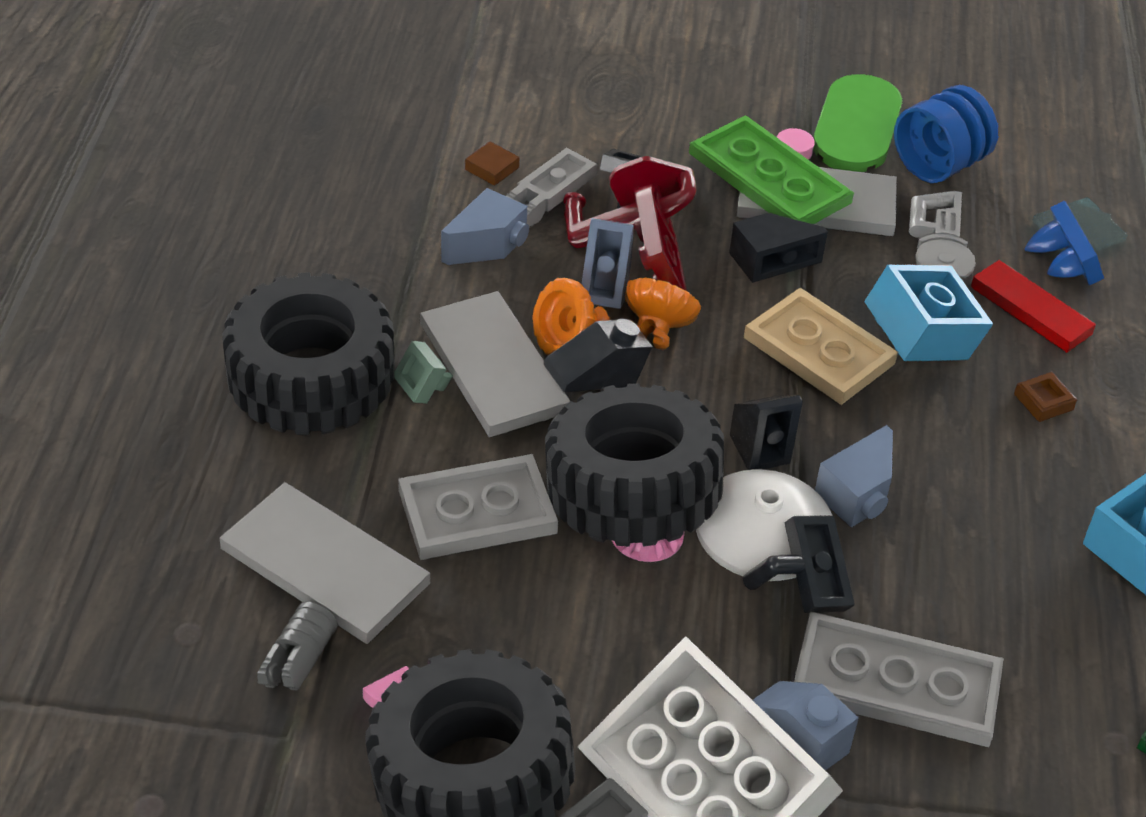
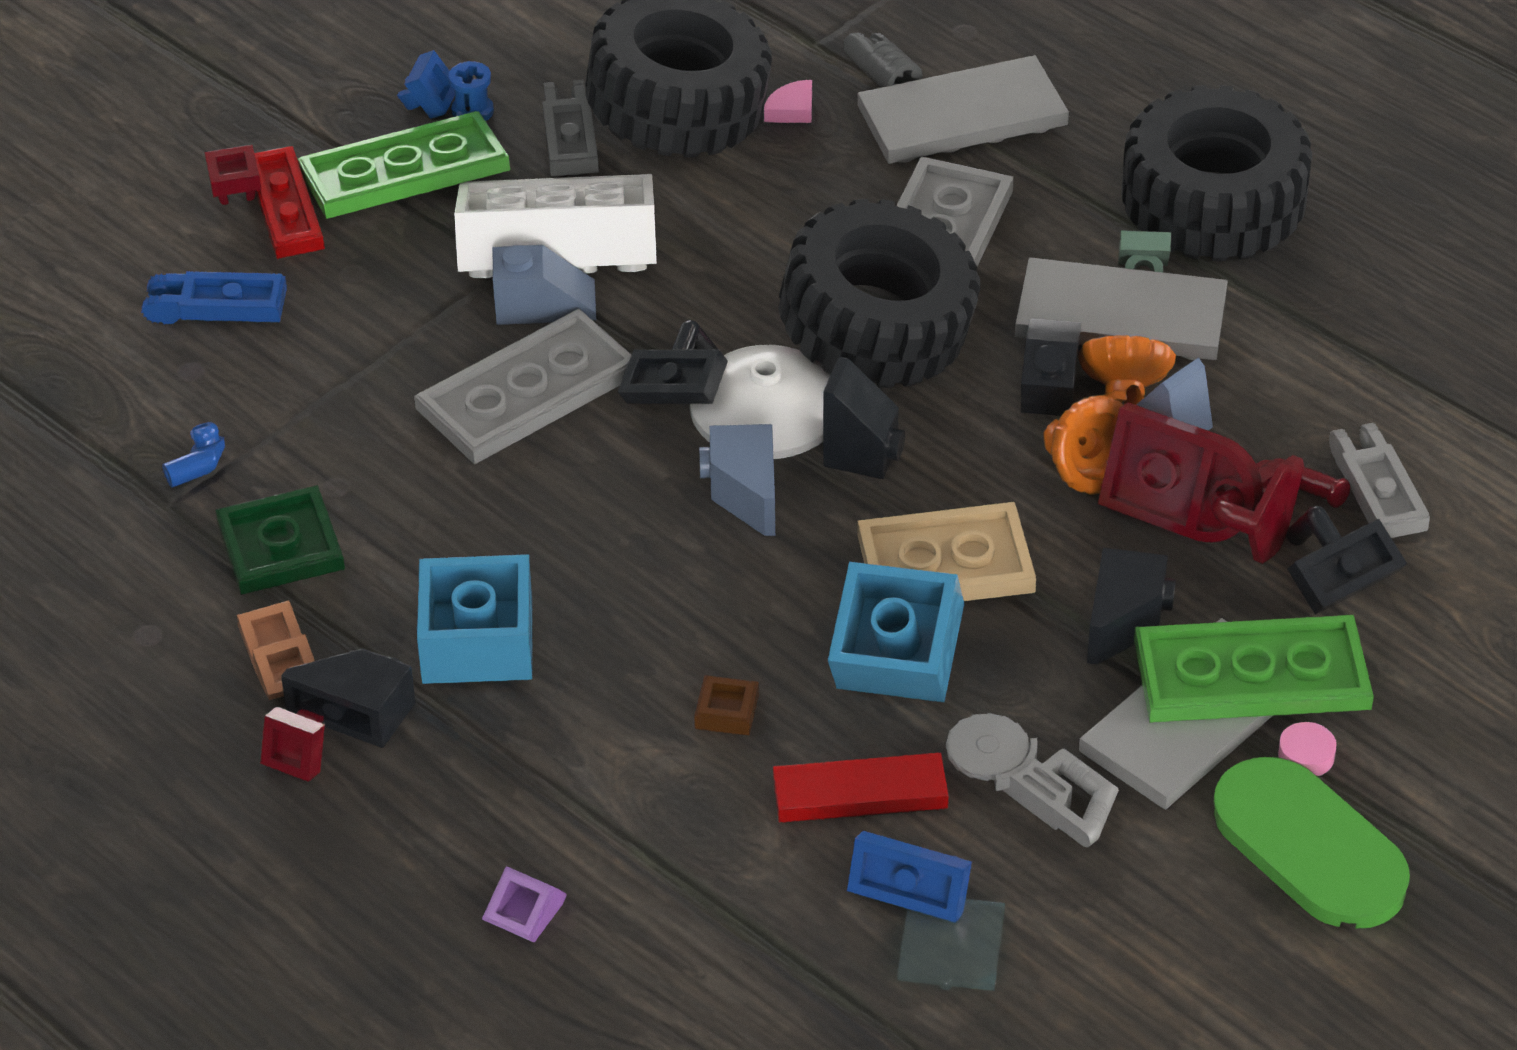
camera: 130 degrees right, 0 degrees up
sand blue slope [441,188,529,265] -> none
reddish brown tile [465,141,520,186] -> none
blue wheel [894,85,998,183] -> none

